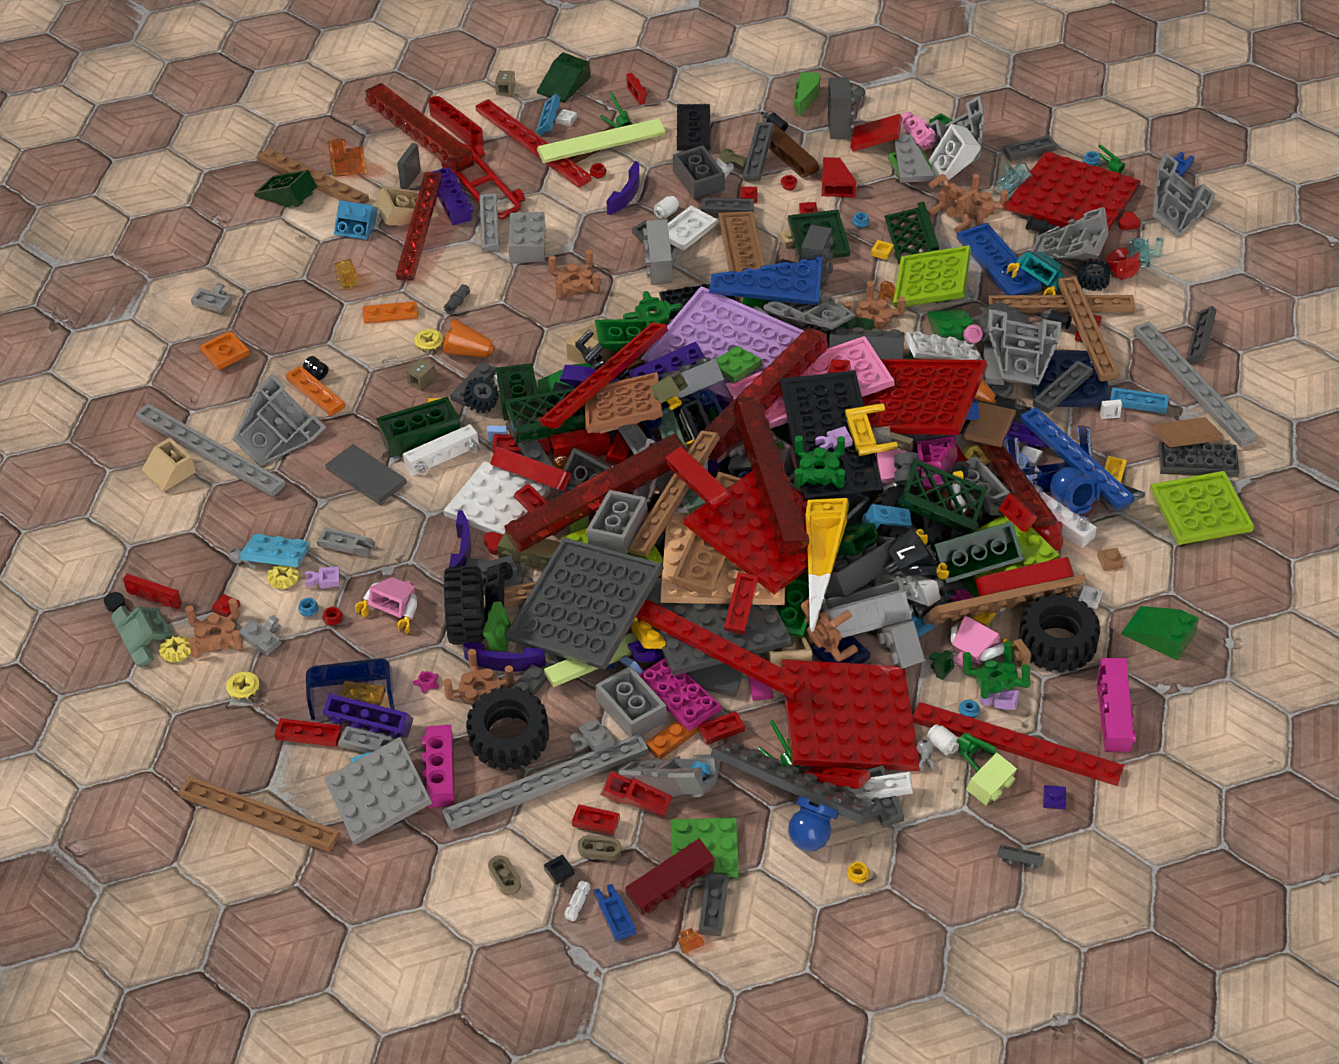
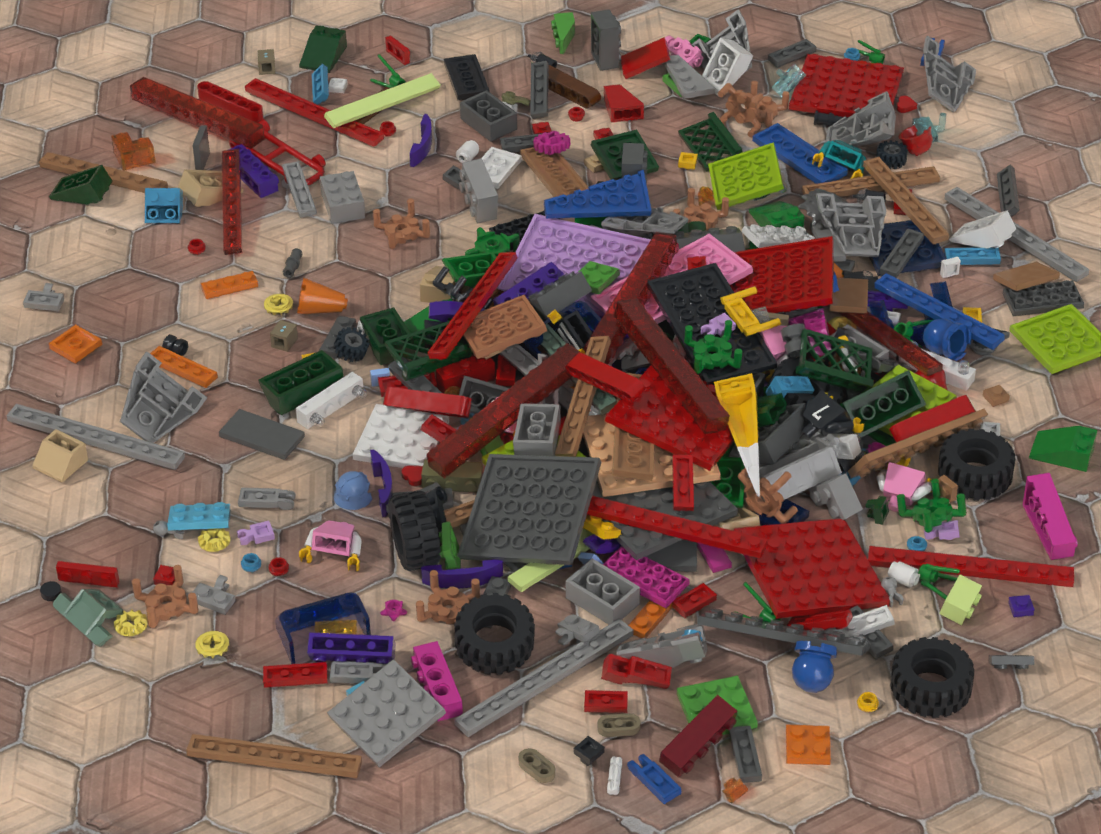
camera: 15 degrees left, 5 degrees down
clear yellow brick [334,259,359,289] -> none
olive brick [651,370,688,403] -> none
dark azure plate [852,212,869,228] -> none
bright pink tile [963,325,983,344] -> none
red plate [999,493,1038,533] -> none
none -> red plate [188,239,206,255]
none -> medium blue helmet [334,471,373,510]
none -> dark pink gear [533,131,571,155]
none -> orange plate [786,725,831,765]
none -> black tyre [890,637,975,718]
none -> green plant [894,320,933,349]
none -> white slope [949,210,1016,249]

